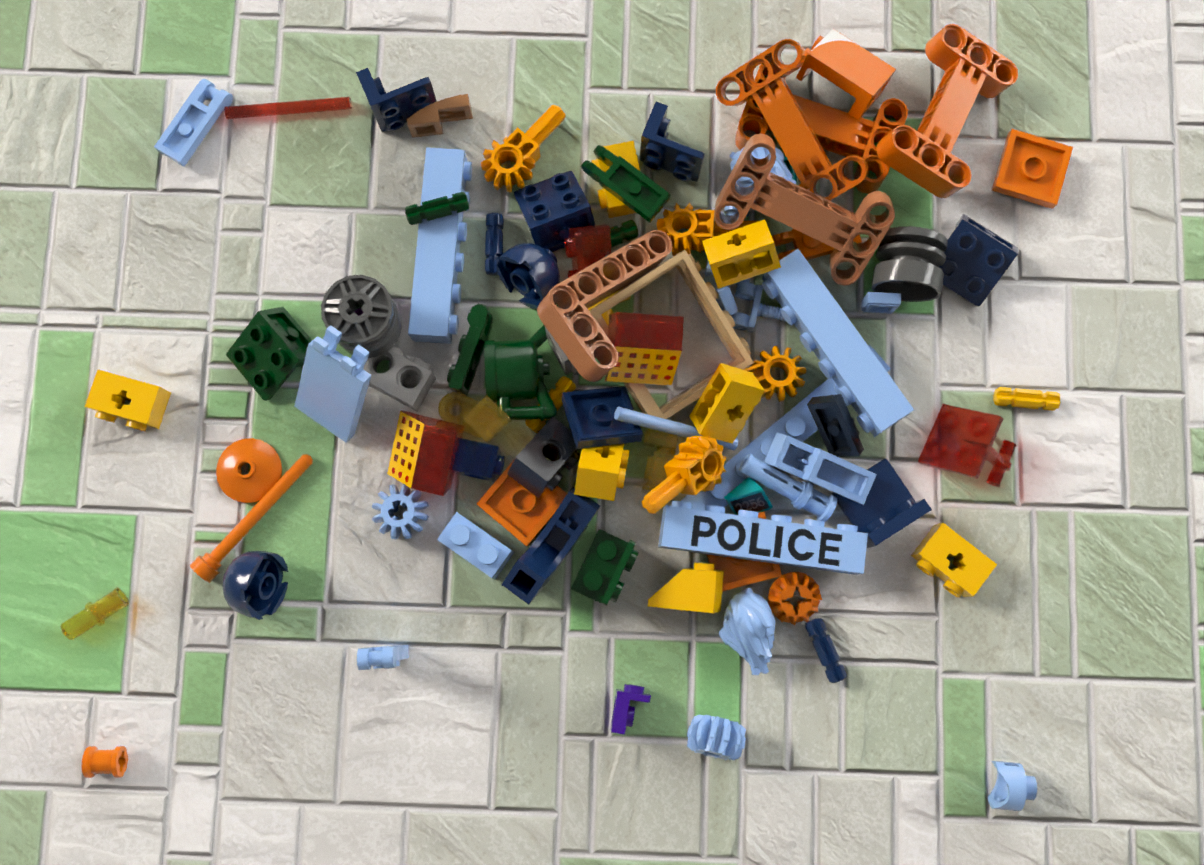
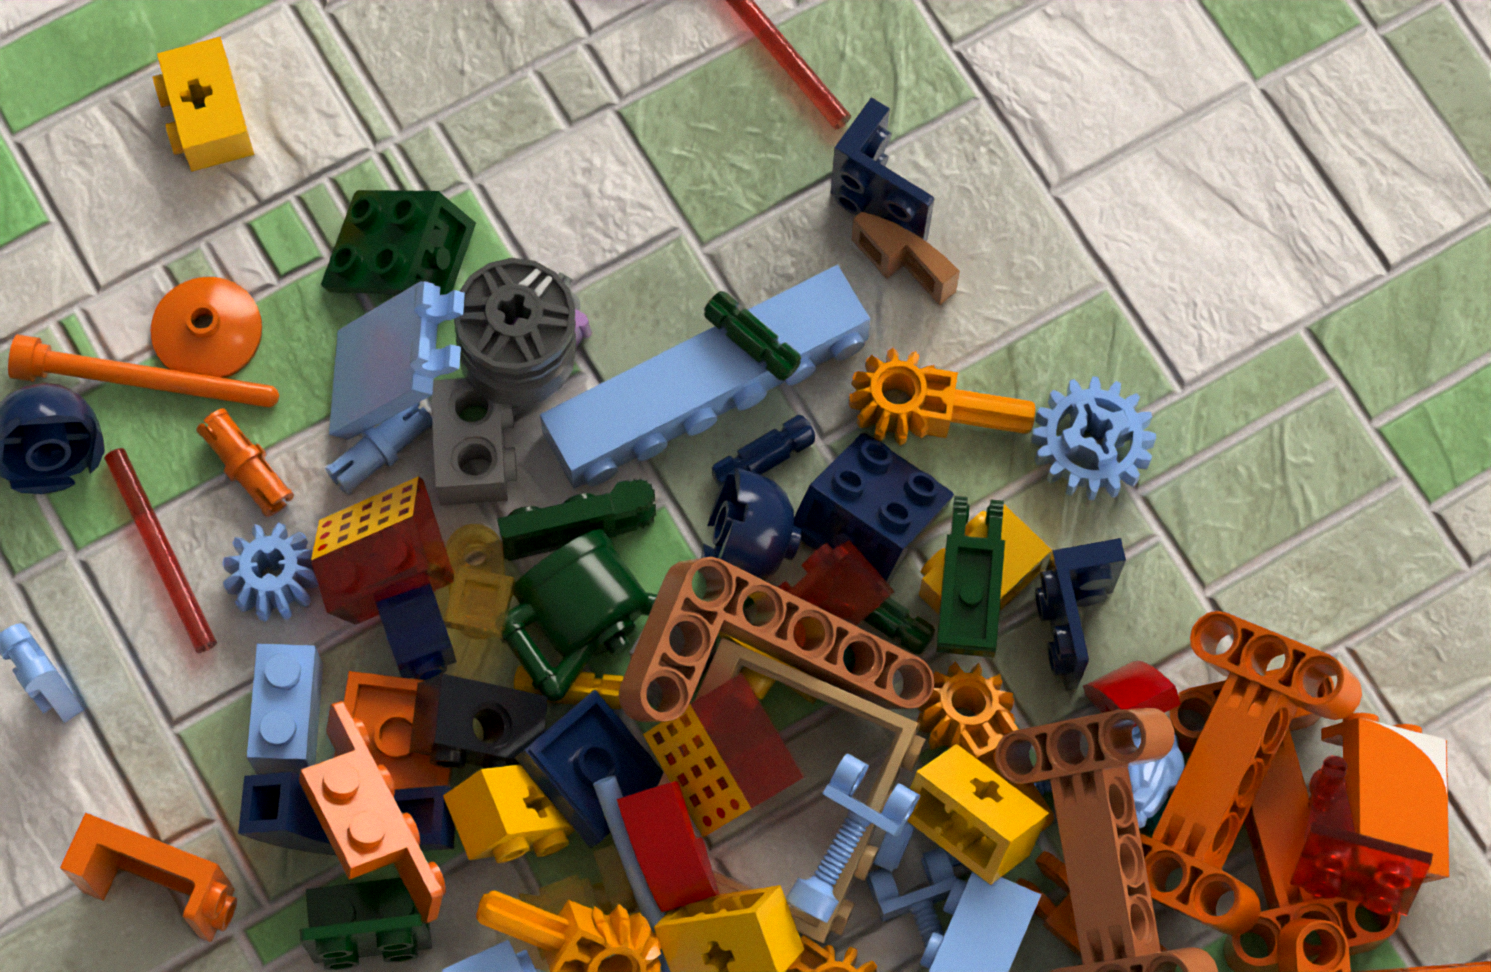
camera: 55 degrees right, 10 degrees down
none -> orange panel [60,813,237,942]
none -> clear red bar [104,448,217,653]
none -> orange pin [196,408,294,517]
none -> bracket [299,701,446,923]
none -> light blue pin [325,402,432,496]
none -> red slope [617,781,720,912]
none -> light blue bar [786,754,921,923]
none -> light blue gear [1031,376,1156,500]
none -> red slope [1083,660,1181,728]
none -> clear red plate [1289,755,1433,916]

